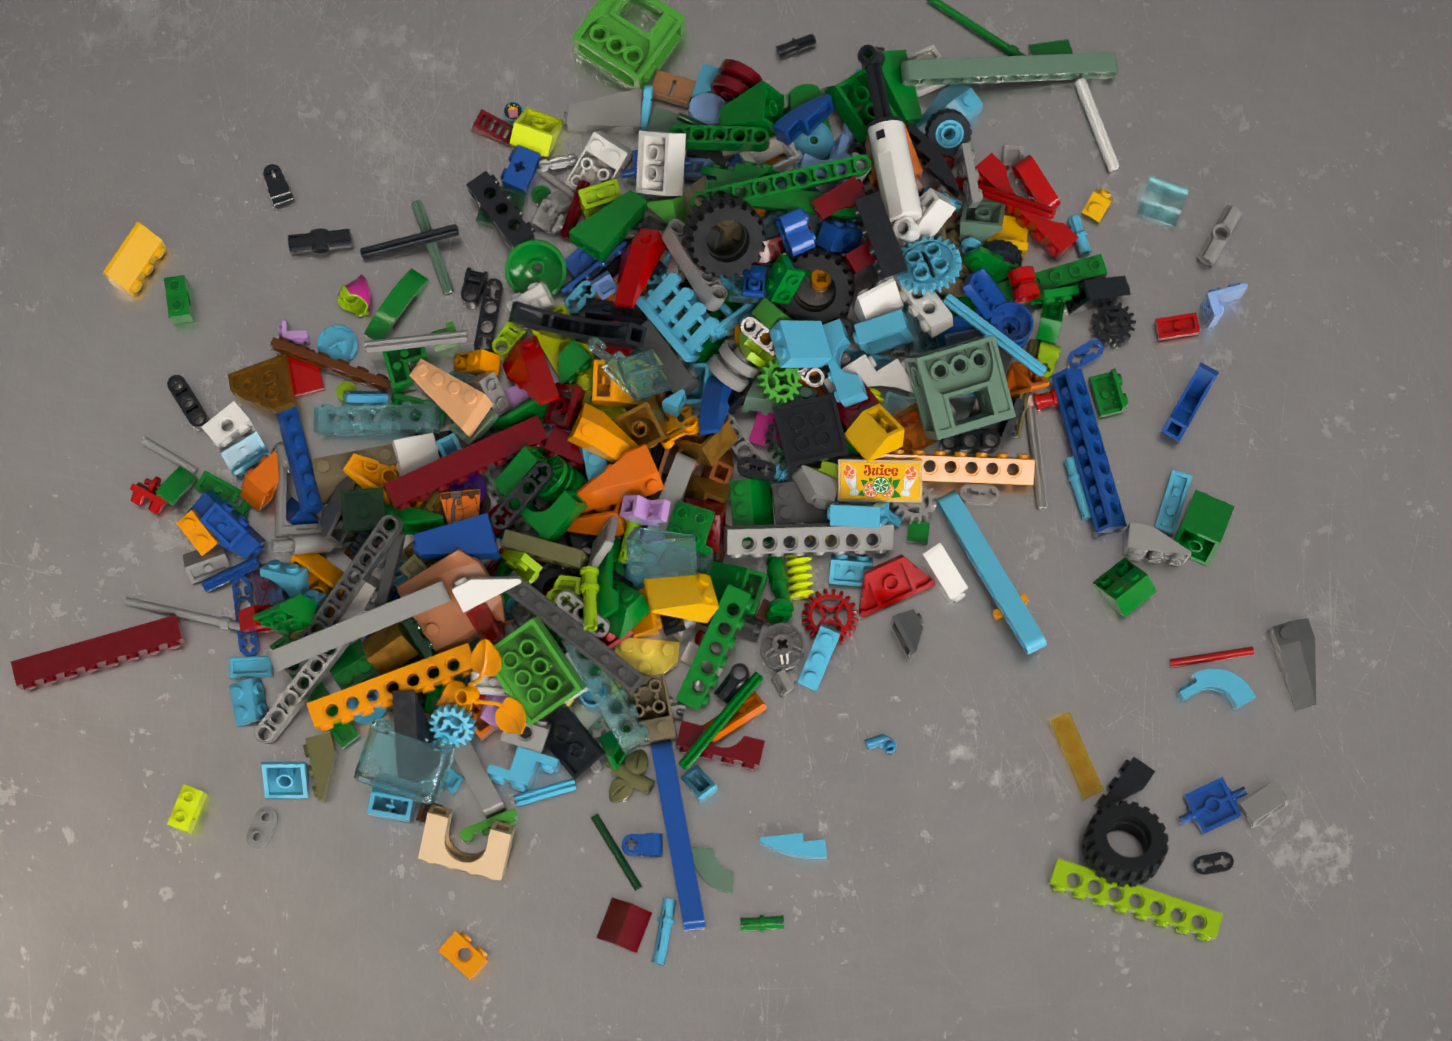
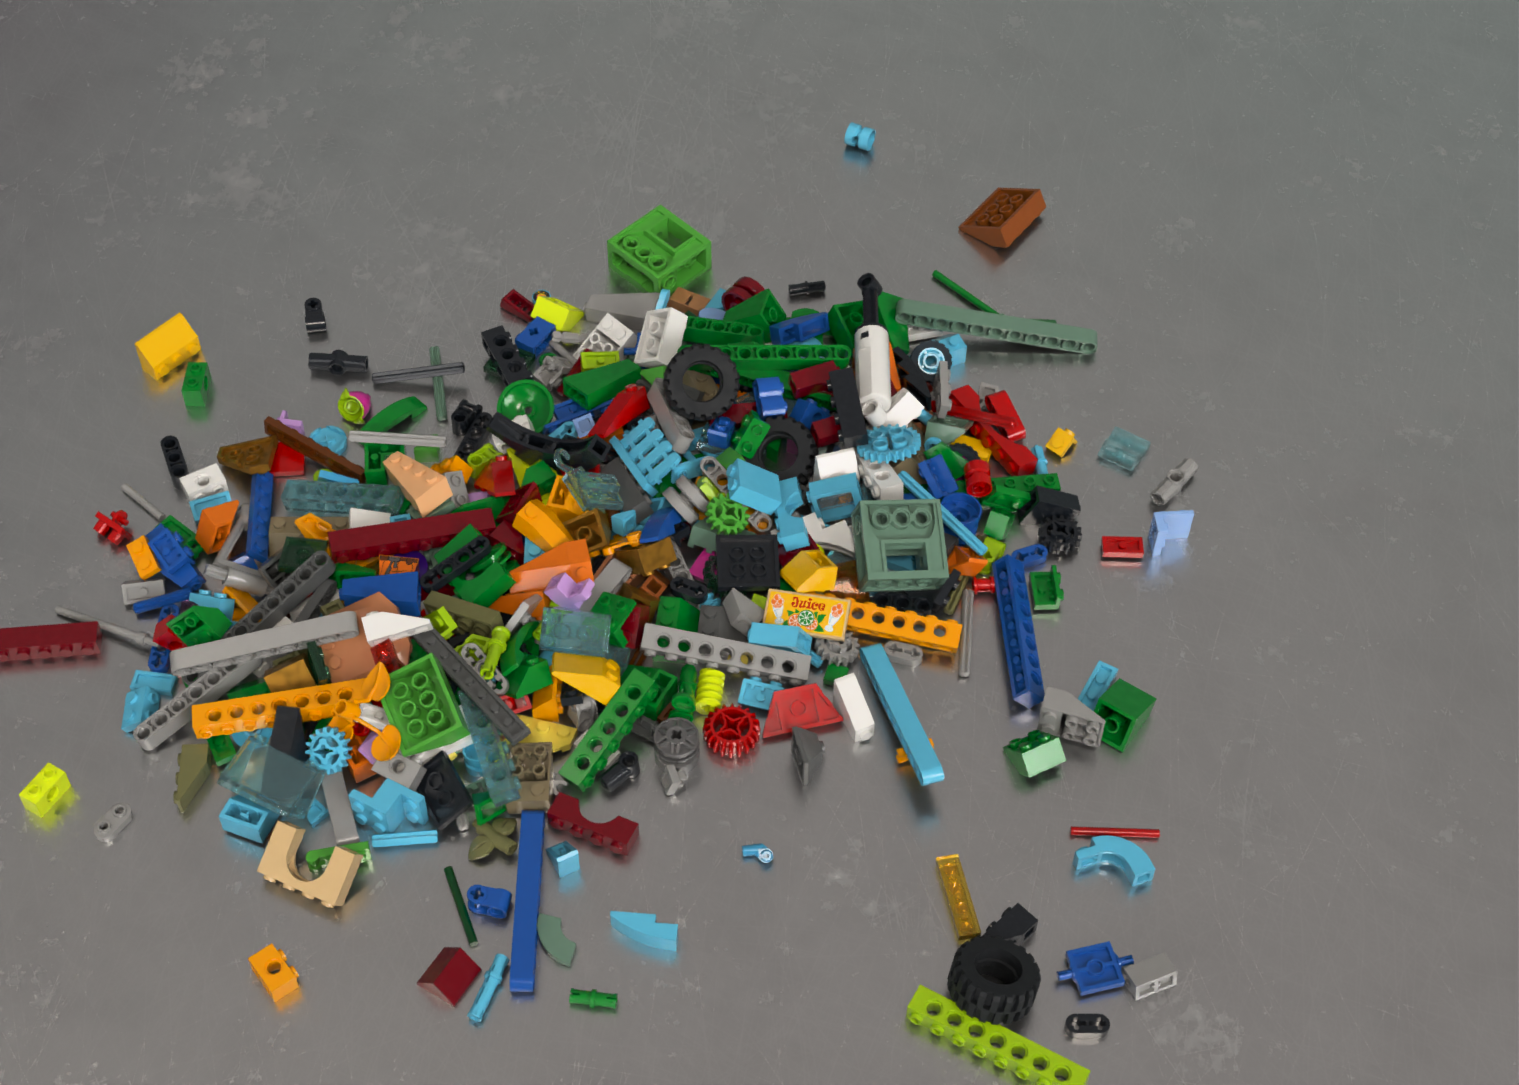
camera: 10 degrees right, 25 degrees down
green slope [156,466,198,506] -> none
medium azure slope [261,762,309,799] -> none
green axle [678,672,763,770] -> none
orange plate [702,692,767,743] -> none
medium azure plate [797,624,841,691] -> none
light orange wheel [811,269,832,292] -> none
medium azure pin [1064,456,1091,520] -> none
white axle [1075,78,1119,172] -> none
blue arch [1161,362,1219,442] -> none
dark grey wedge [1268,618,1316,711] -> none

